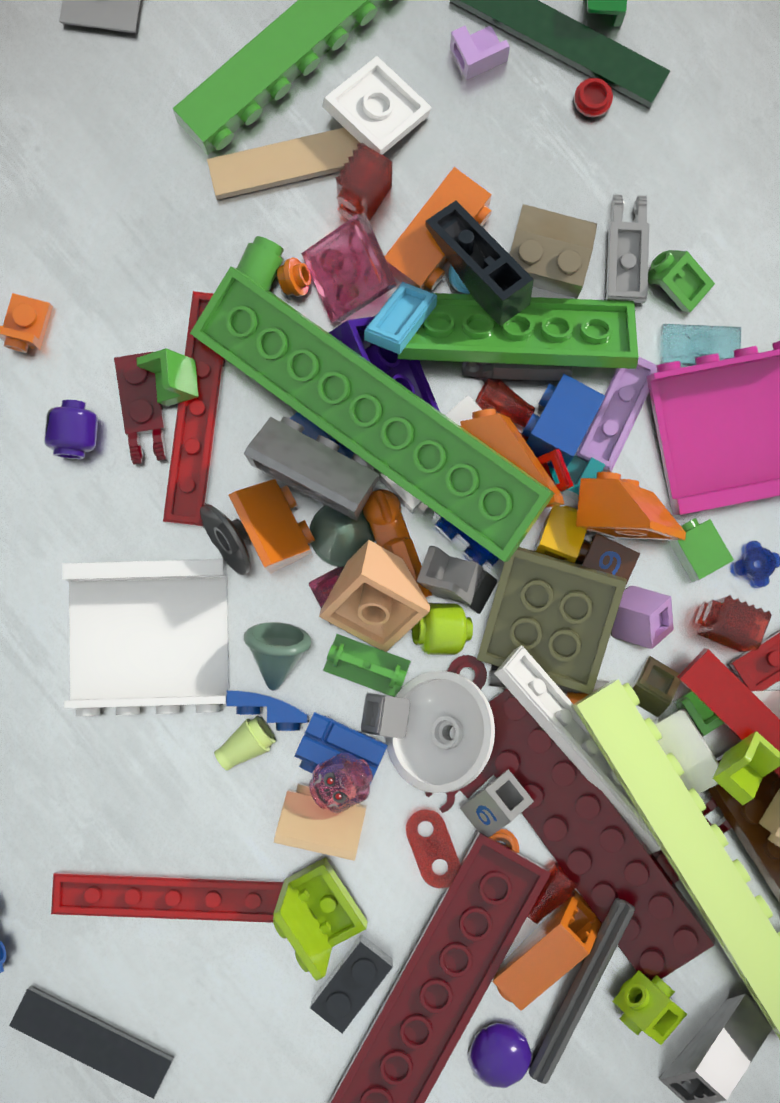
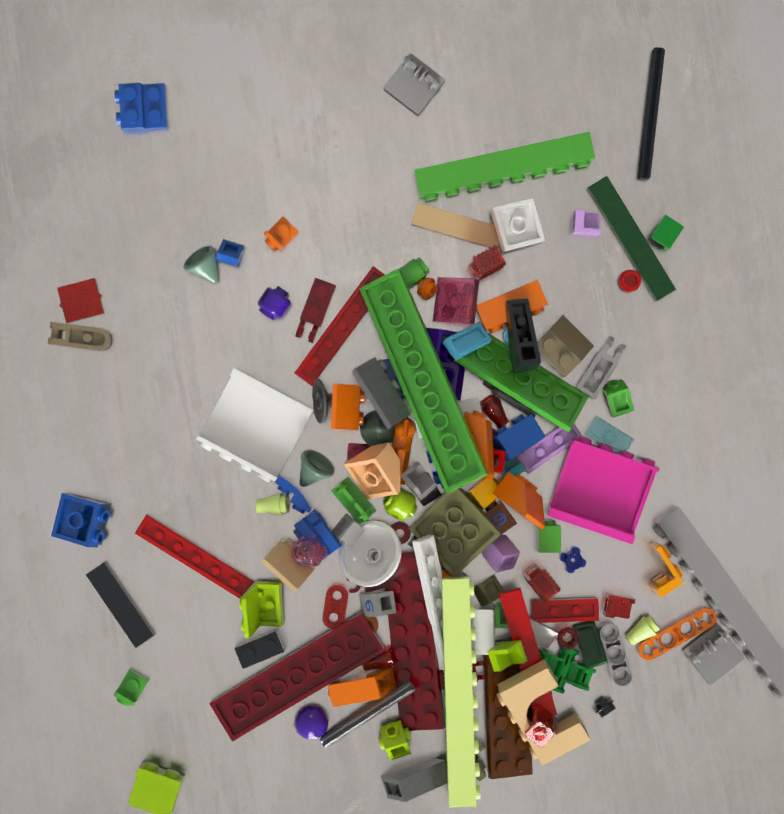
camera: 35 degrees right, 5 degrees up
bright green panel [136,348,198,406] -> none

